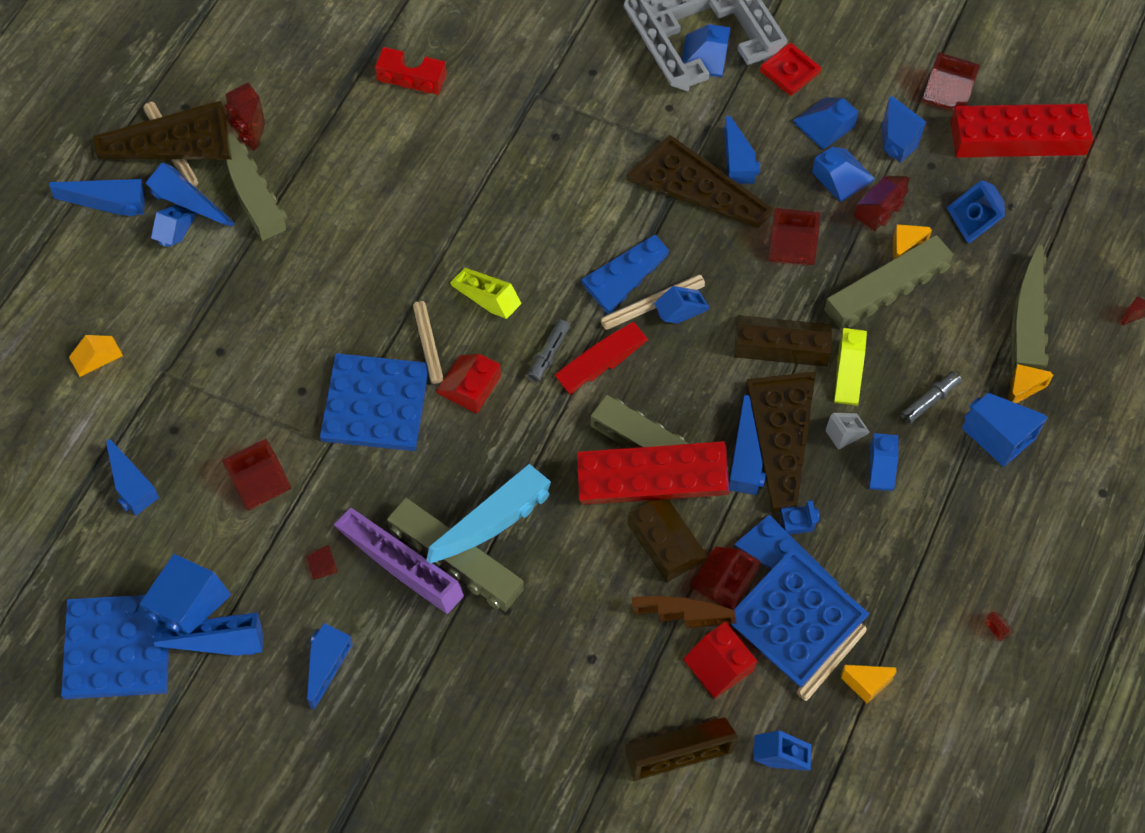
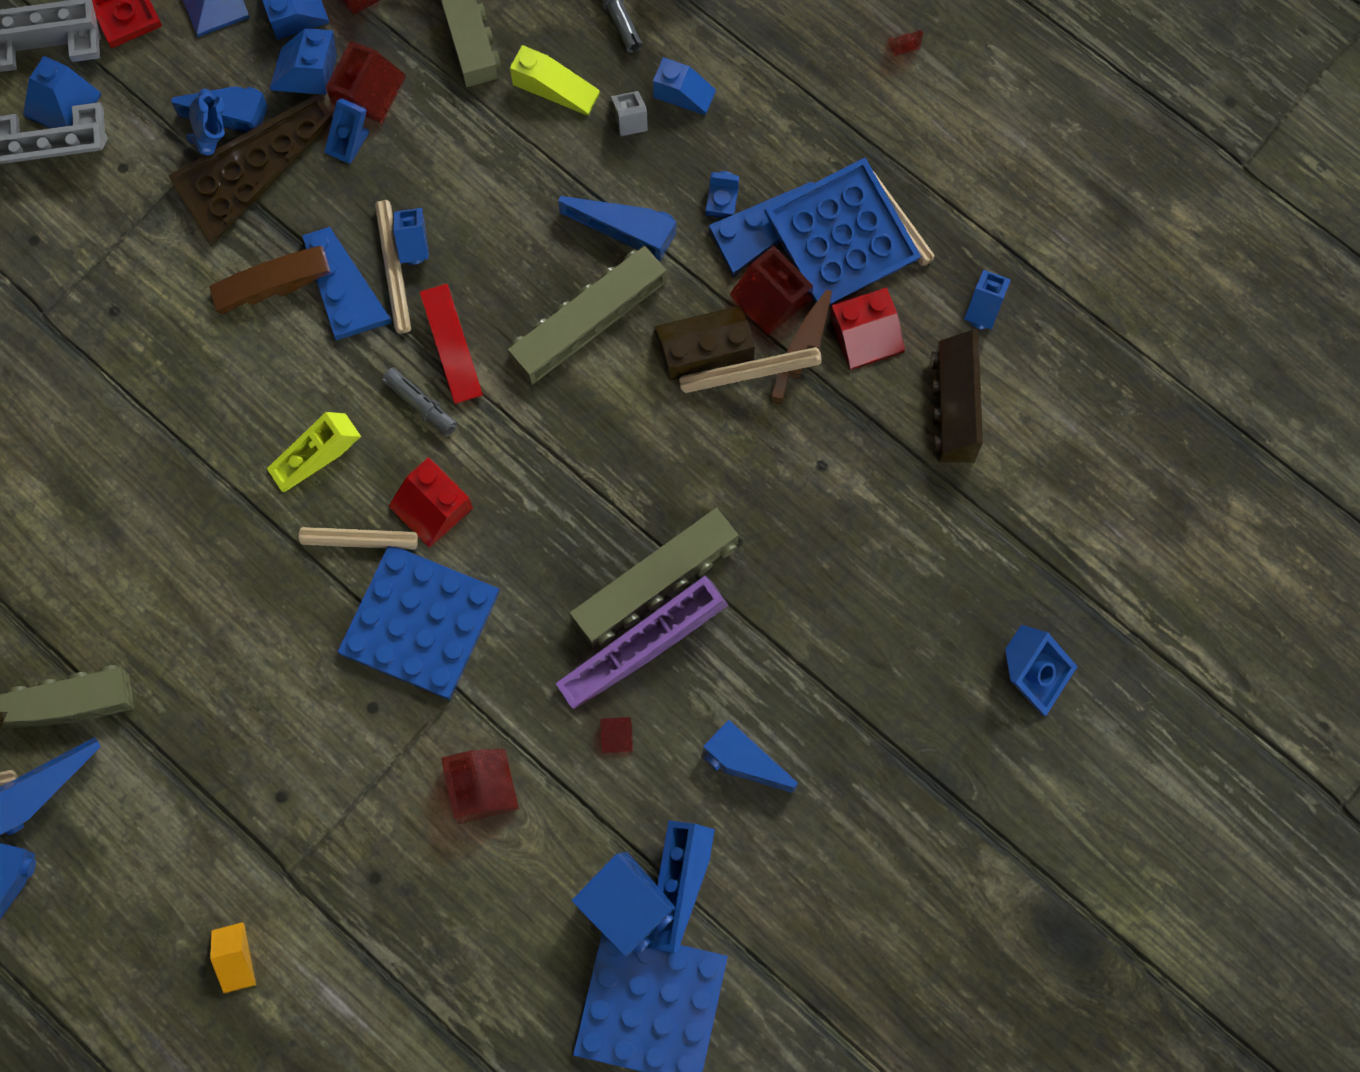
camera: 70 degrees left, 10 degrees up
blue slope [106,439,159,516] -> none
blue slope [151,205,197,247] -> none
medium azure slope [426,464,551,563] -> none
red brick [577,441,729,505] -> none
dark brown slope [734,315,832,367] -> none
dark brown wing [746,371,816,512] -> none
light orange slope [841,665,896,704] -> none
none -> blue animal [186,89,225,156]
none -> reddish brown slope [209,246,331,314]
none -> blue slope [270,28,337,95]
none -> blue slope [324,98,370,164]
none -> tan axle [680,347,822,393]

